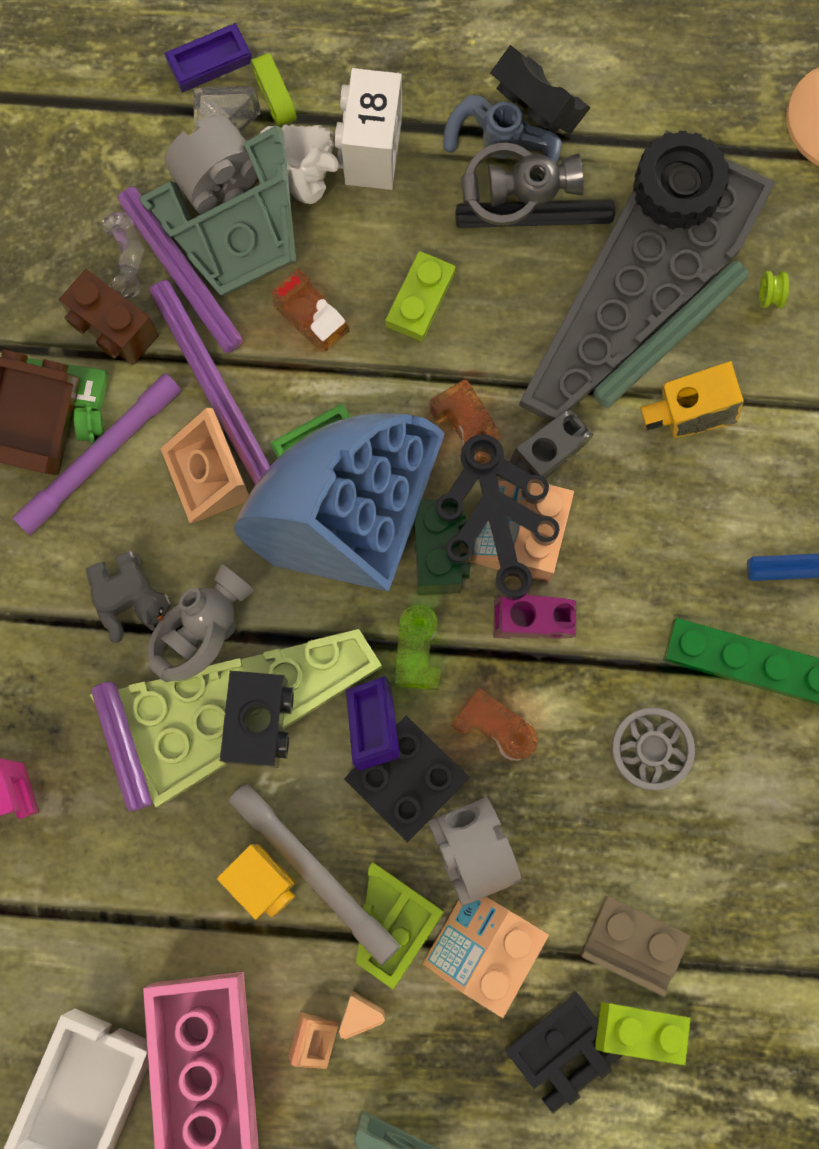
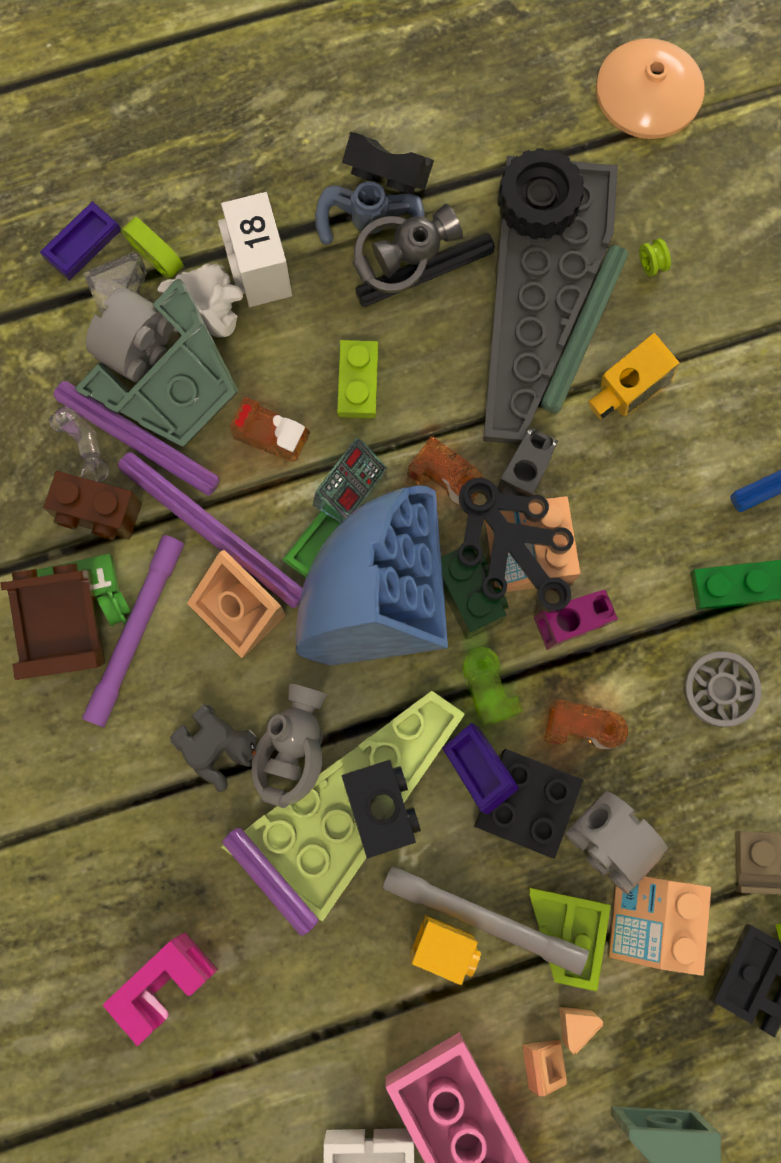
camera: 25 degrees left, 0 degrees up
none -> slope [313,438,387,523]

